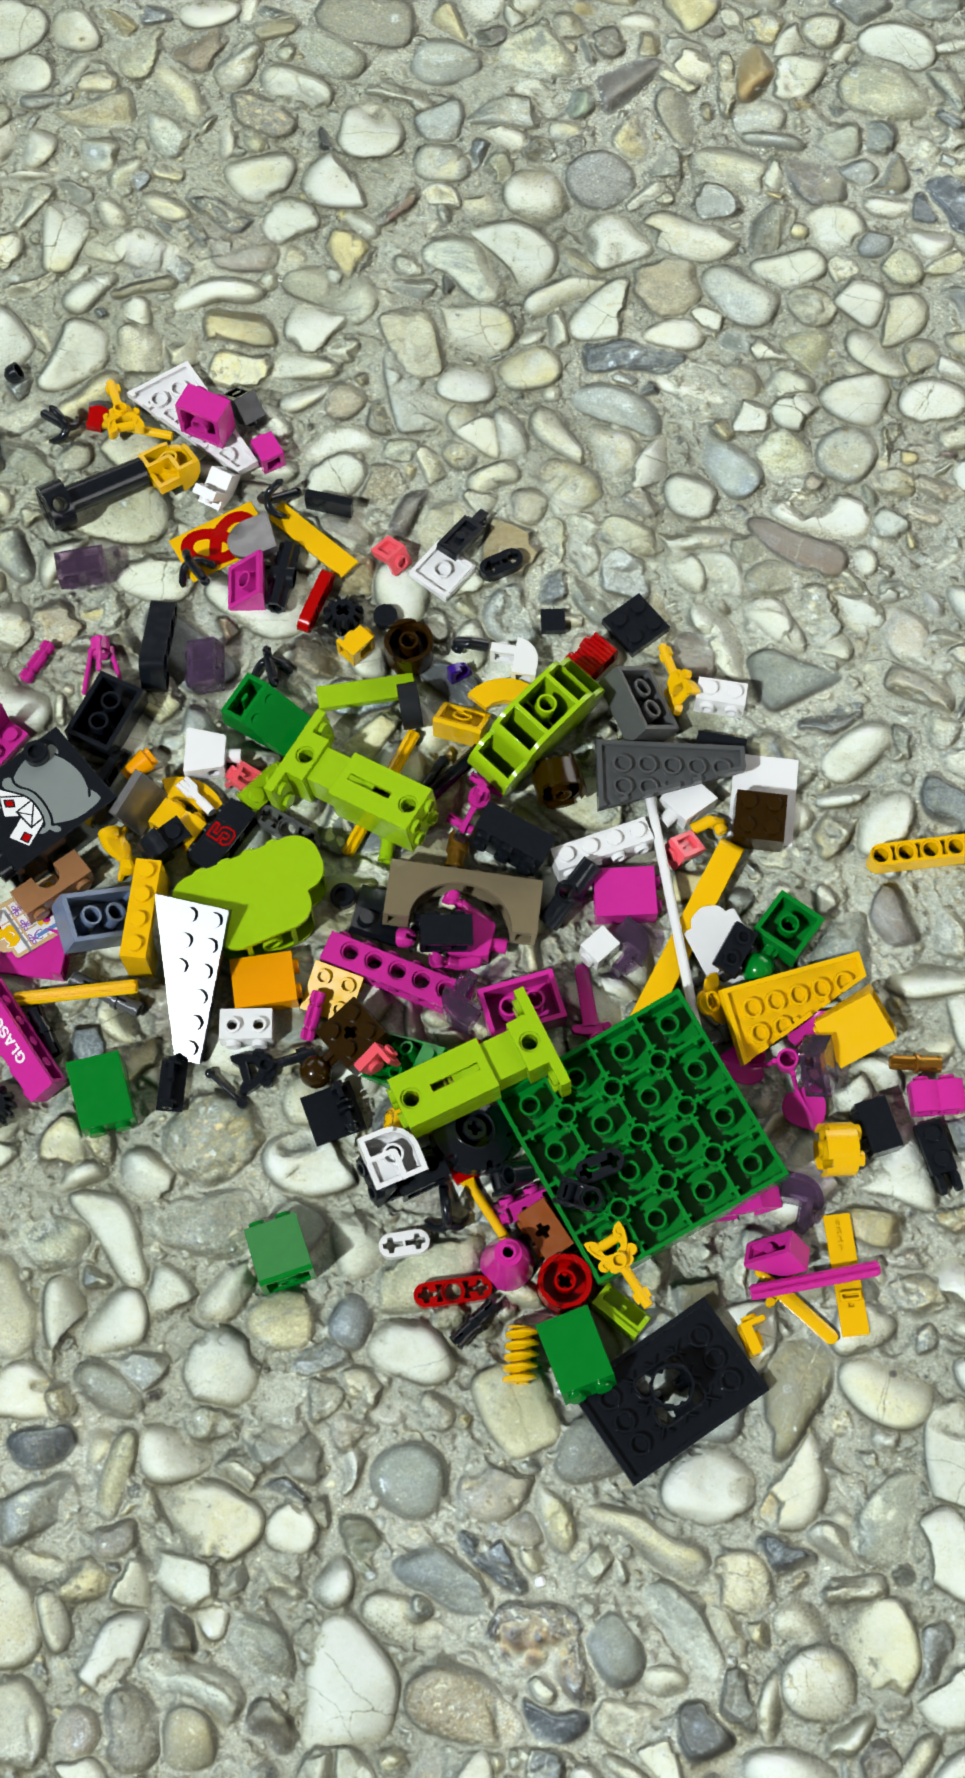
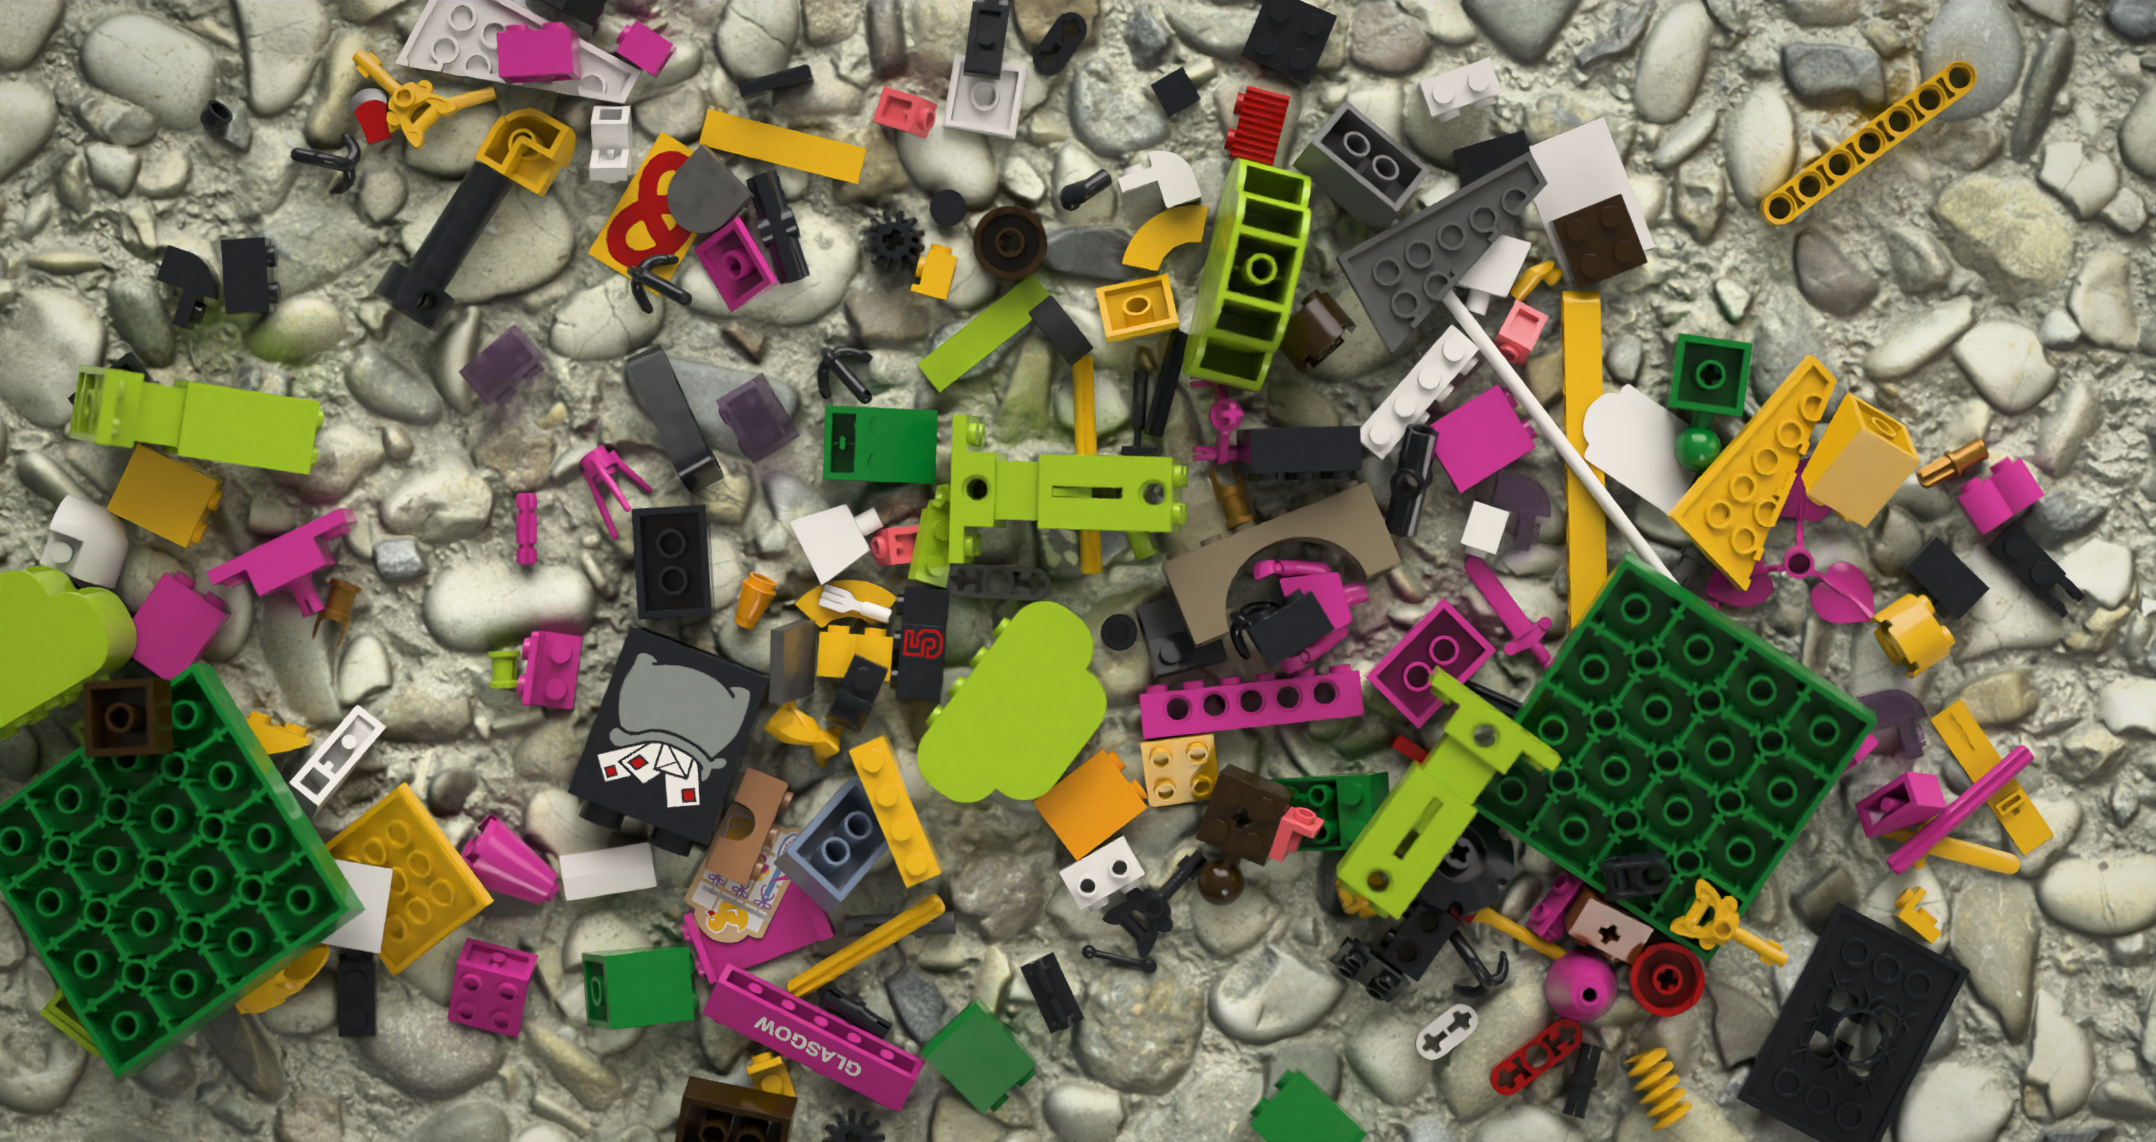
camera: 30 degrees left, 20 degrees up
black tile [23,740,50,767] -> none
black tile [98,748,132,788] -> none
wing [155,893,232,1064] -> none
black piece [257,479,302,519] -> none
red beam [297,569,335,633] -> none
dark pink axle [300,990,326,1041] -> none
black hinge [300,1080,367,1147] -> none
white brick [357,1126,429,1190] -> none
dark pink hinge [396,927,416,948] -> none
clear purple brick [442,970,482,1036] -> none
dark purple tile [447,662,473,685] -> none
black piece [485,1160,535,1197] -> none
green slope [535,1305,617,1405] -> none
black beam [575,1148,626,1185] -> none
lime hinge [590,1283,652,1342] -> none
yellow piece [658,643,700,716] -> none
yellow plate [696,972,727,1024] -> none
black bracket [712,921,758,983] -> none
brick [797,1035,839,1097] -> none

